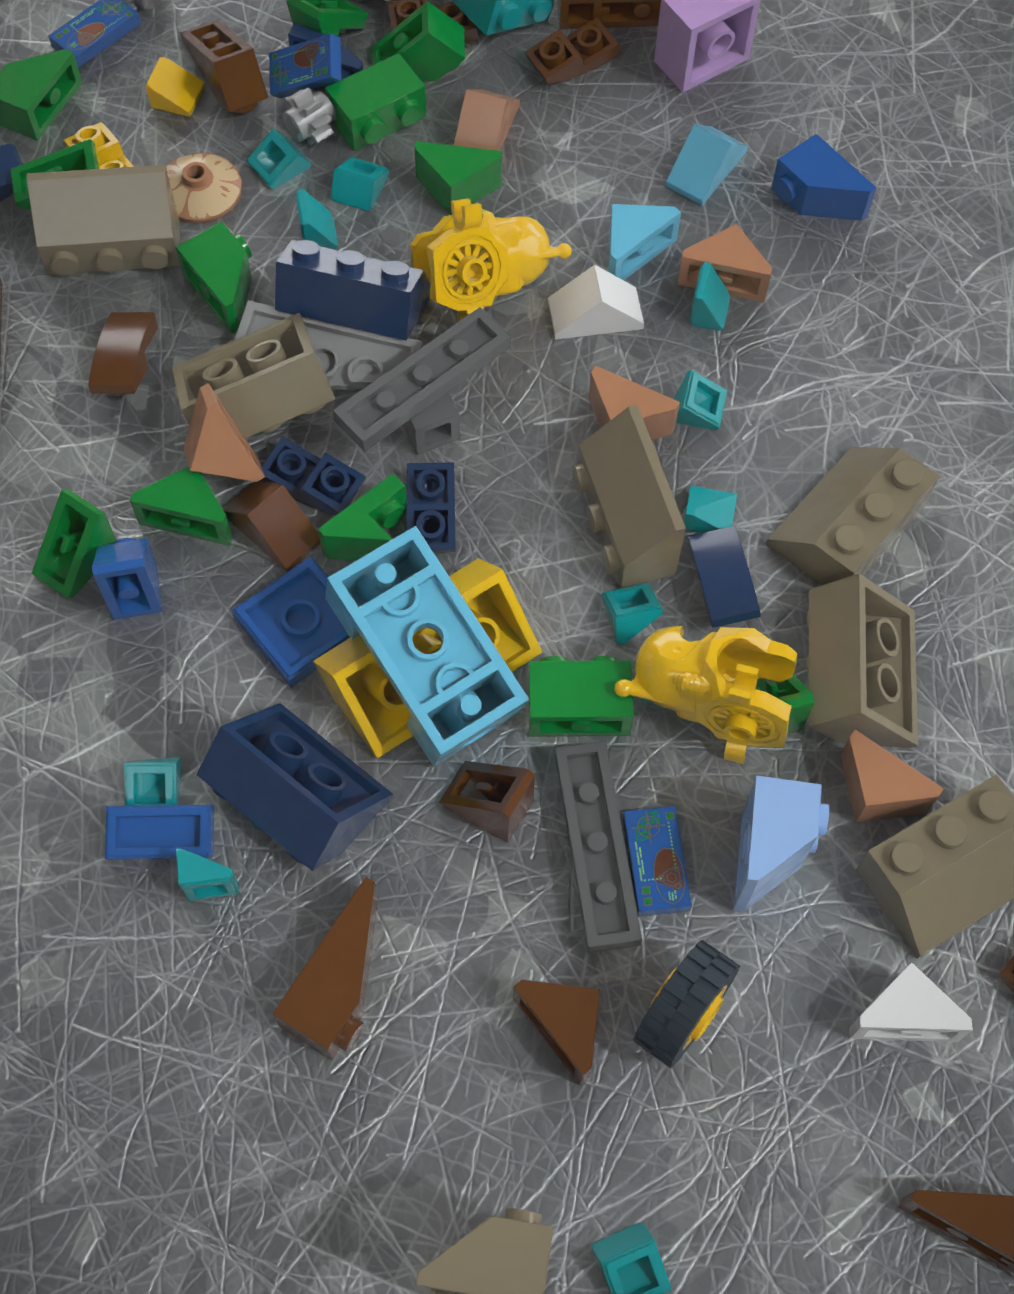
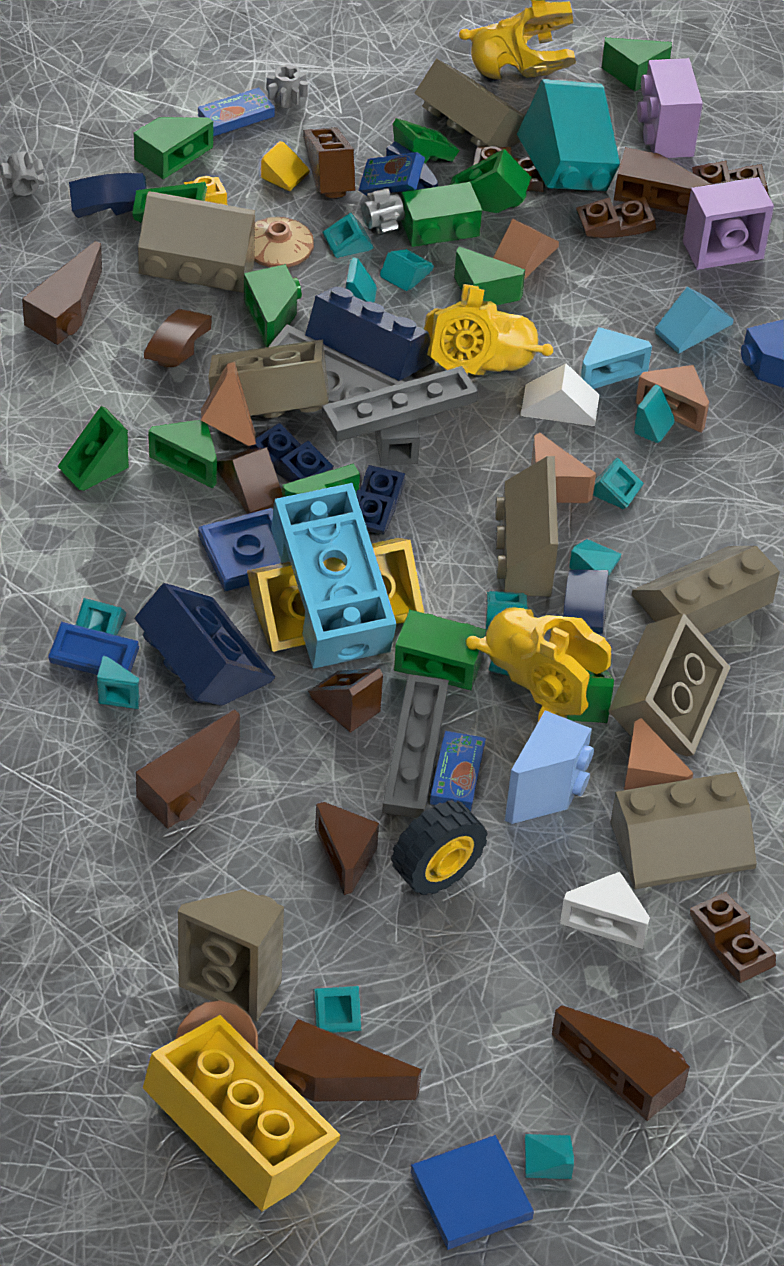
camera: 15 degrees right, 15 degrees down
blue slope [92,538,163,620] -> none

